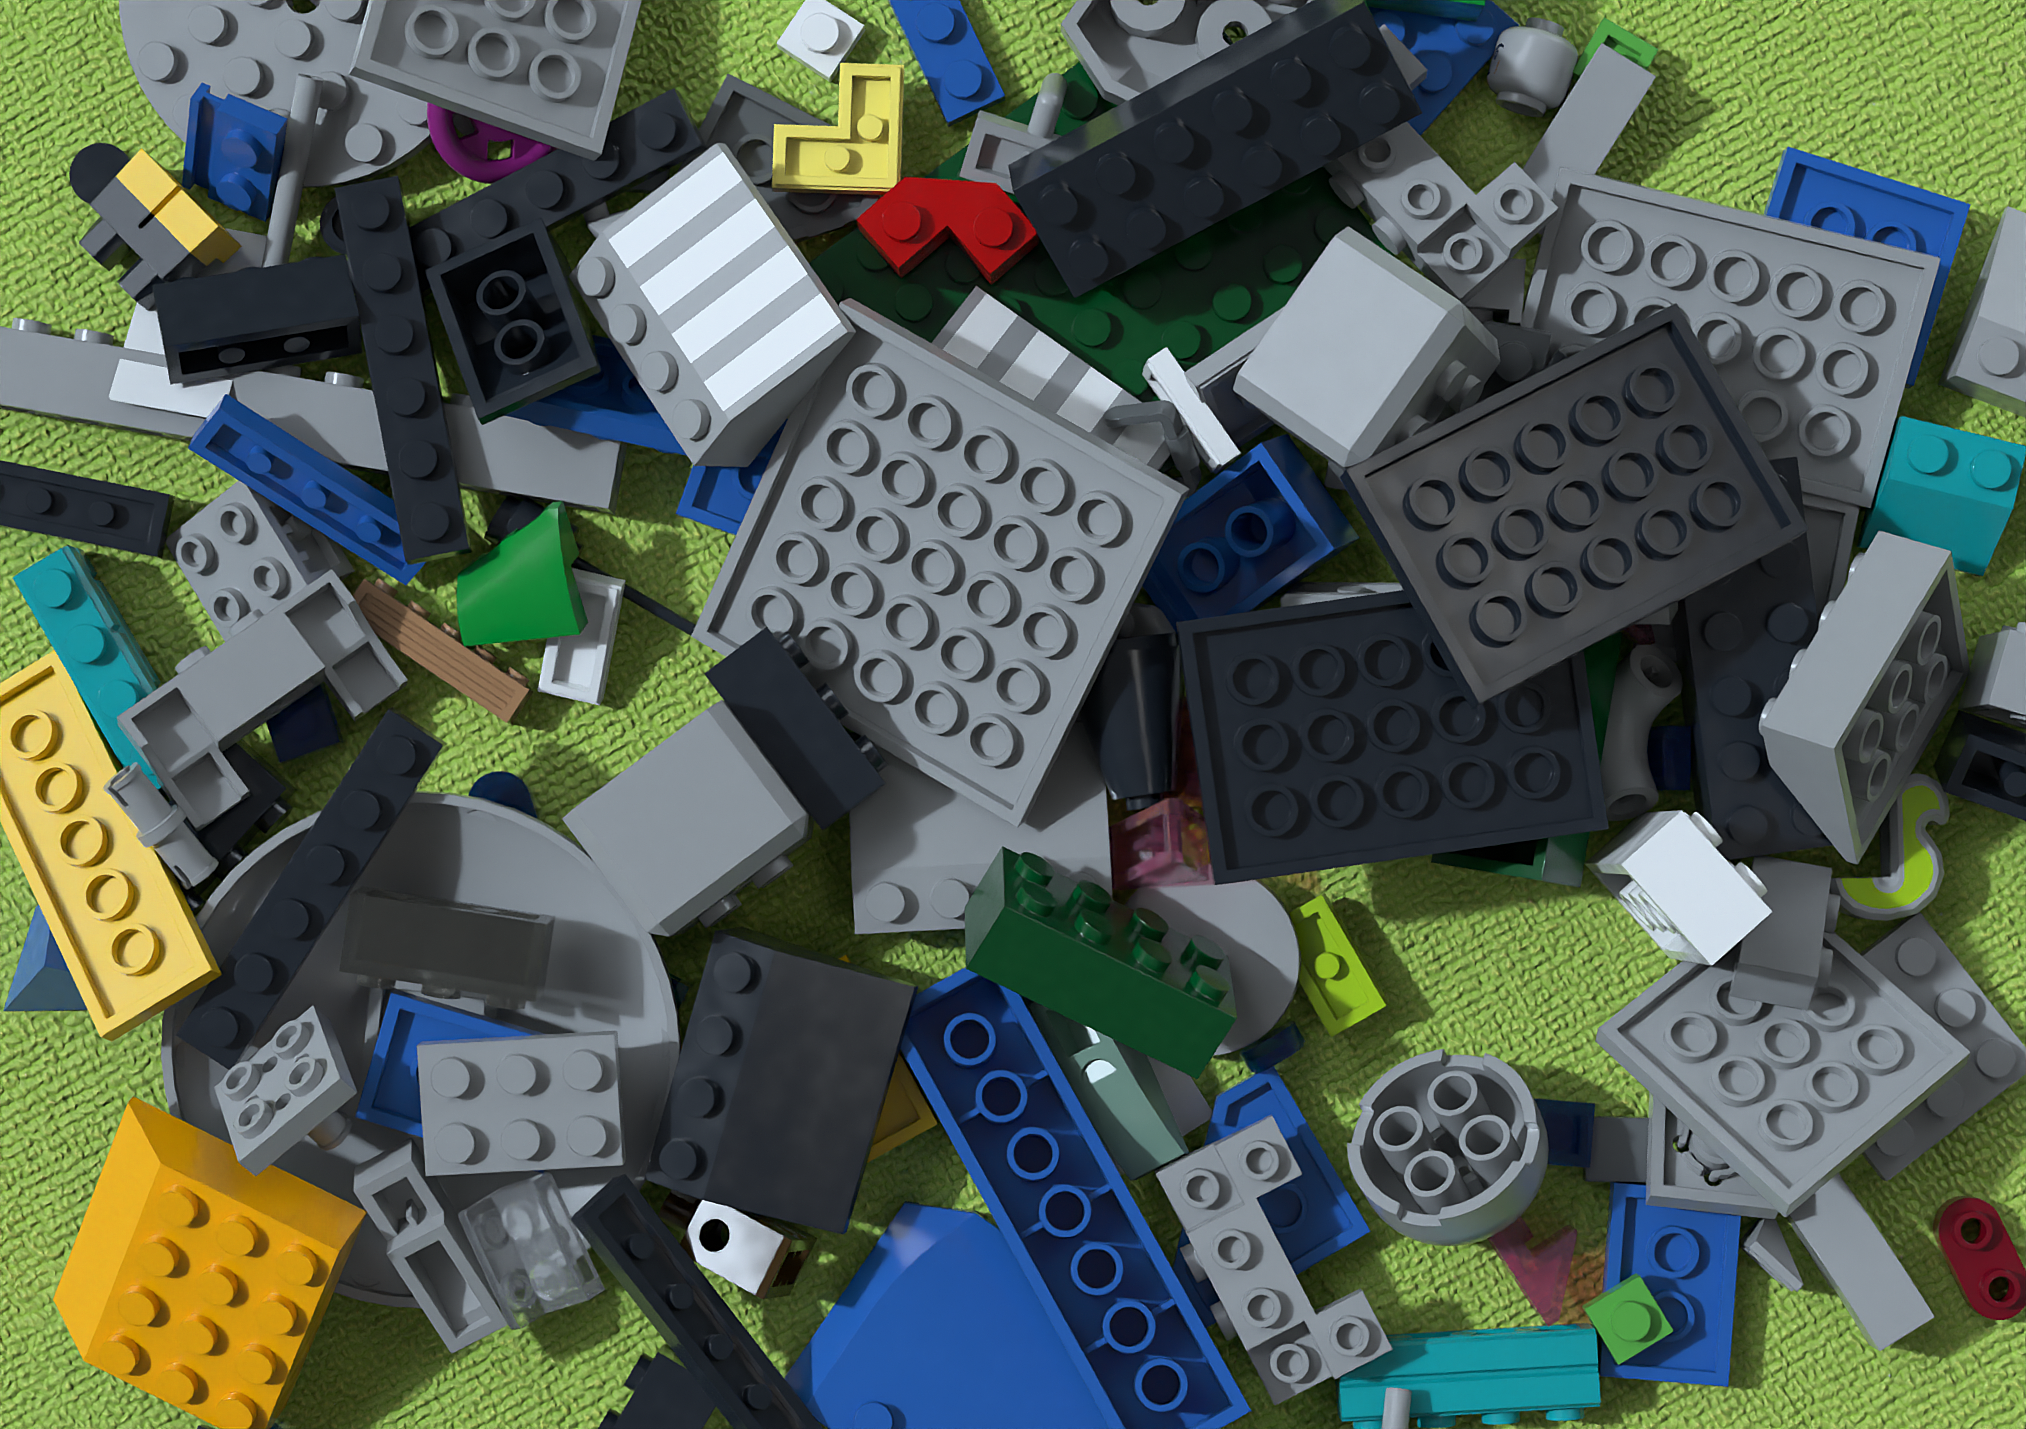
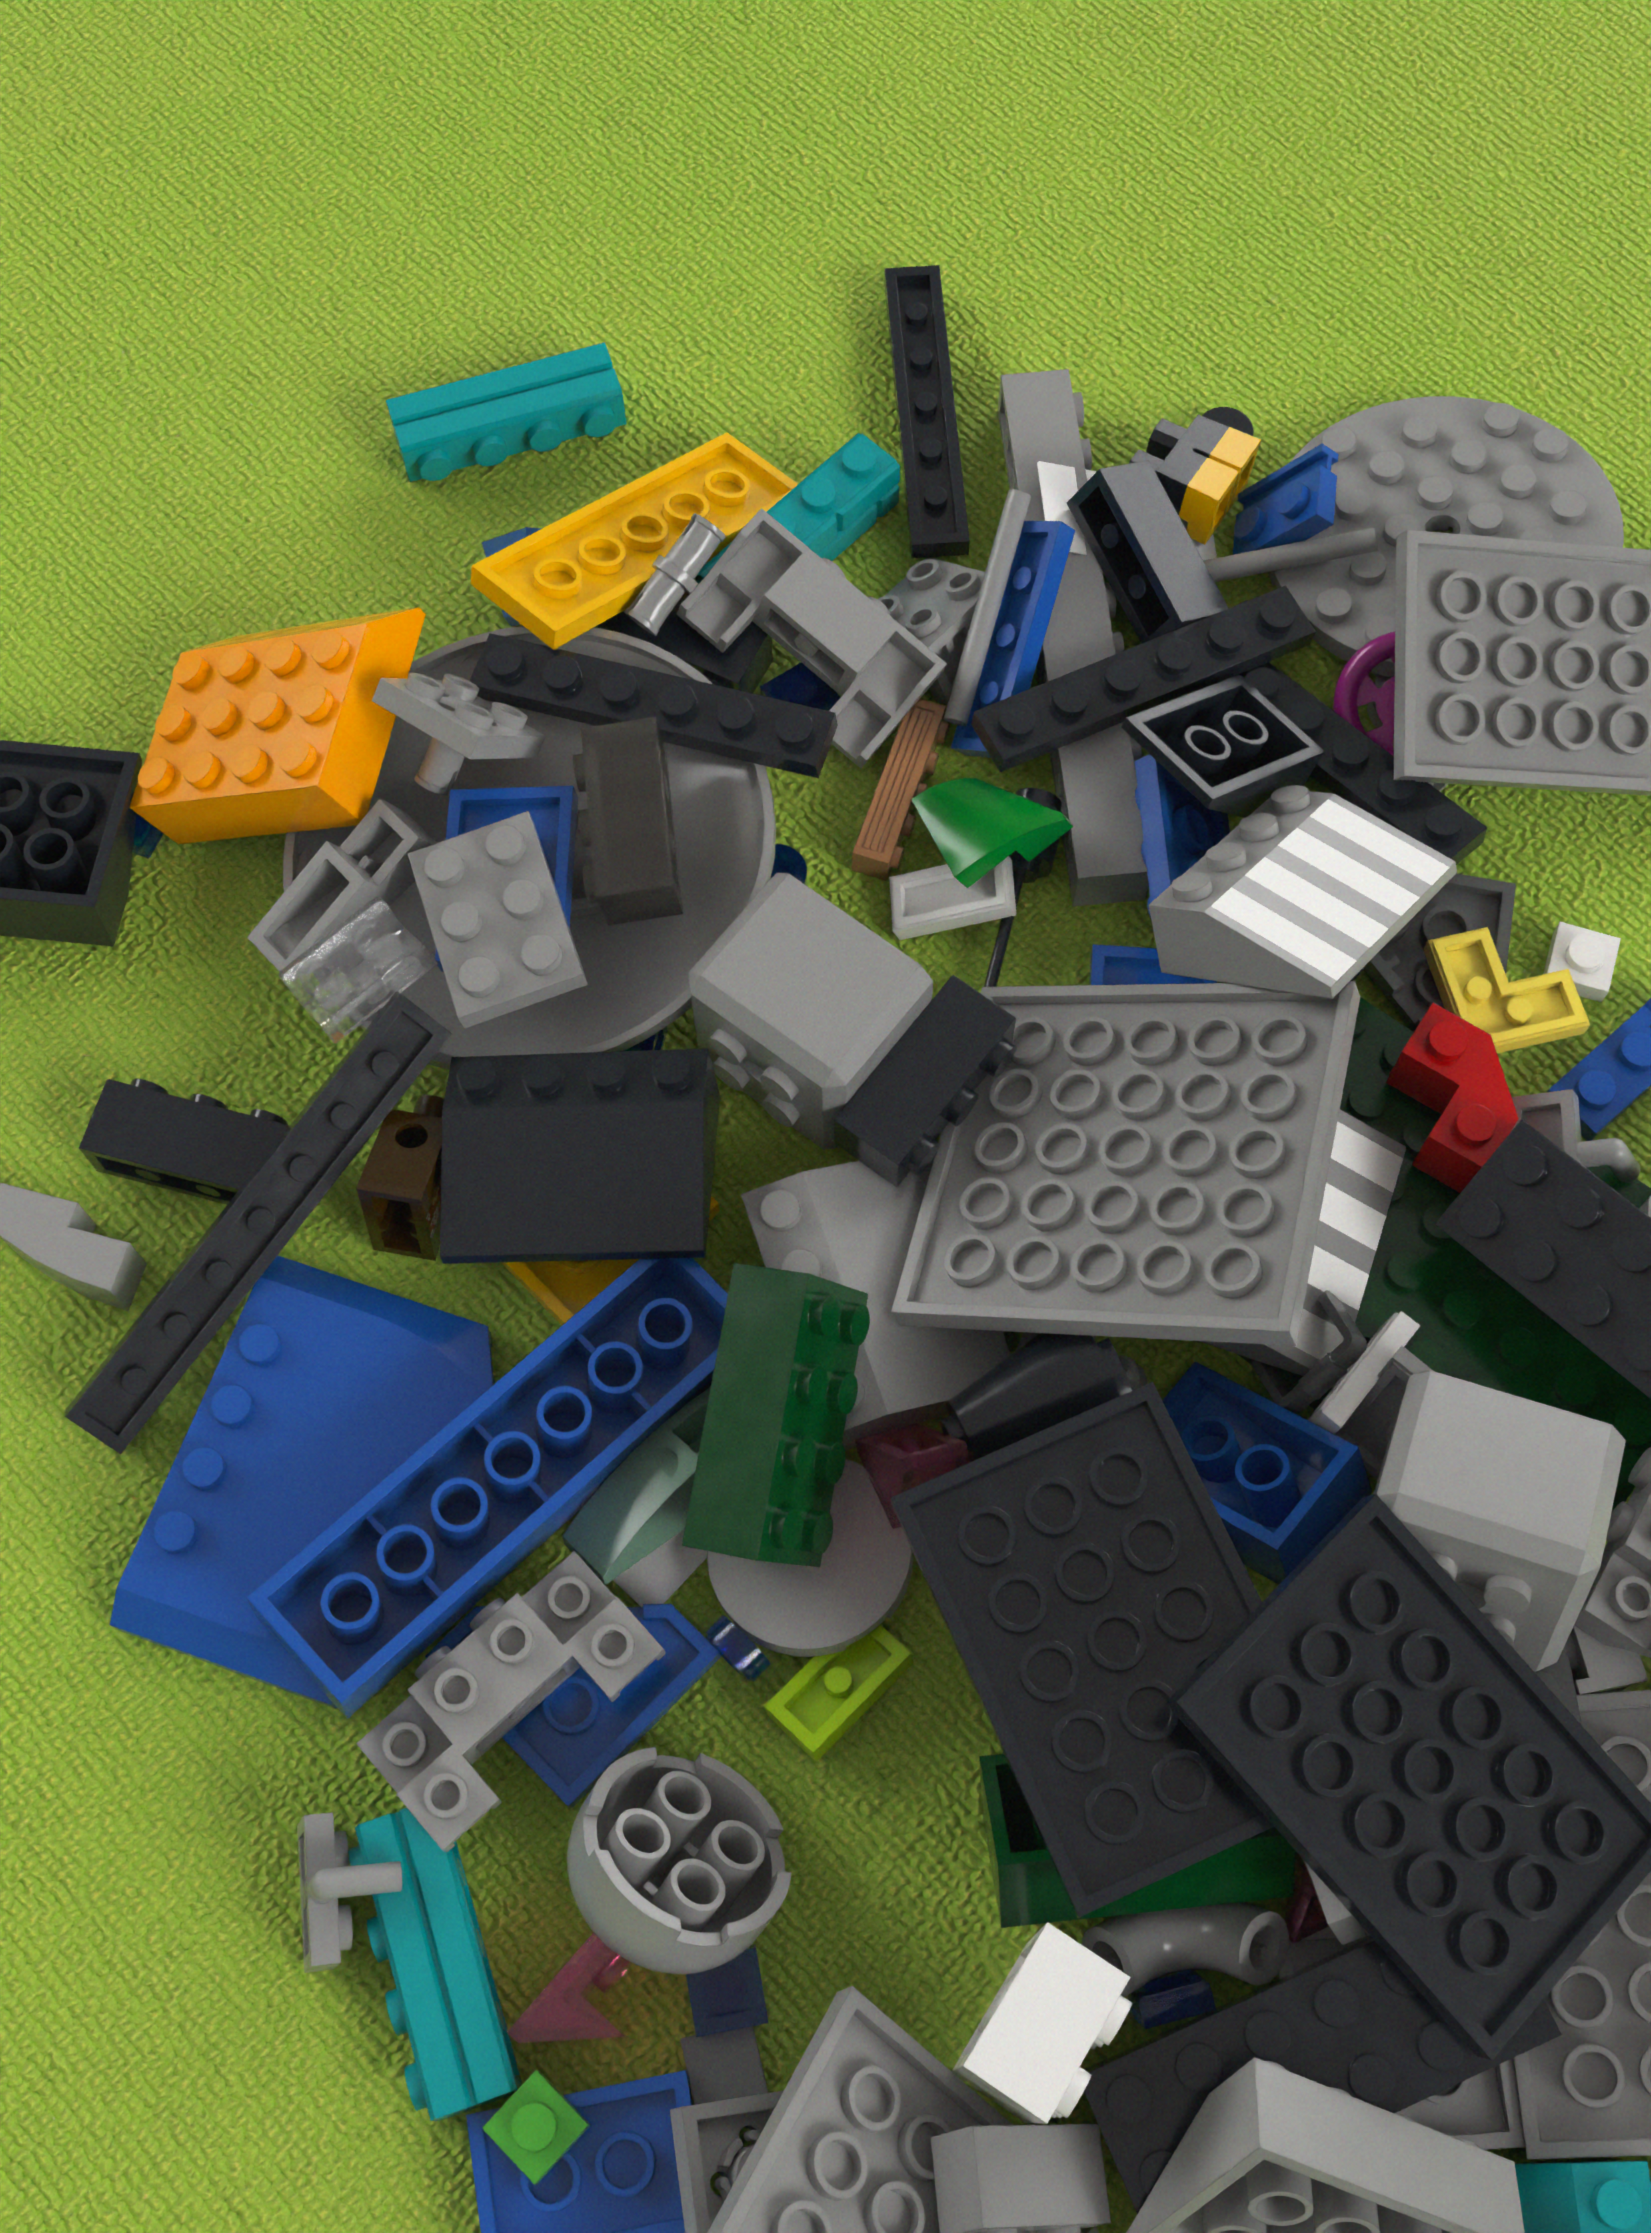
camera: 70 degrees right, 20 degrees down
none -> light grey piece [944,489,1031,726]

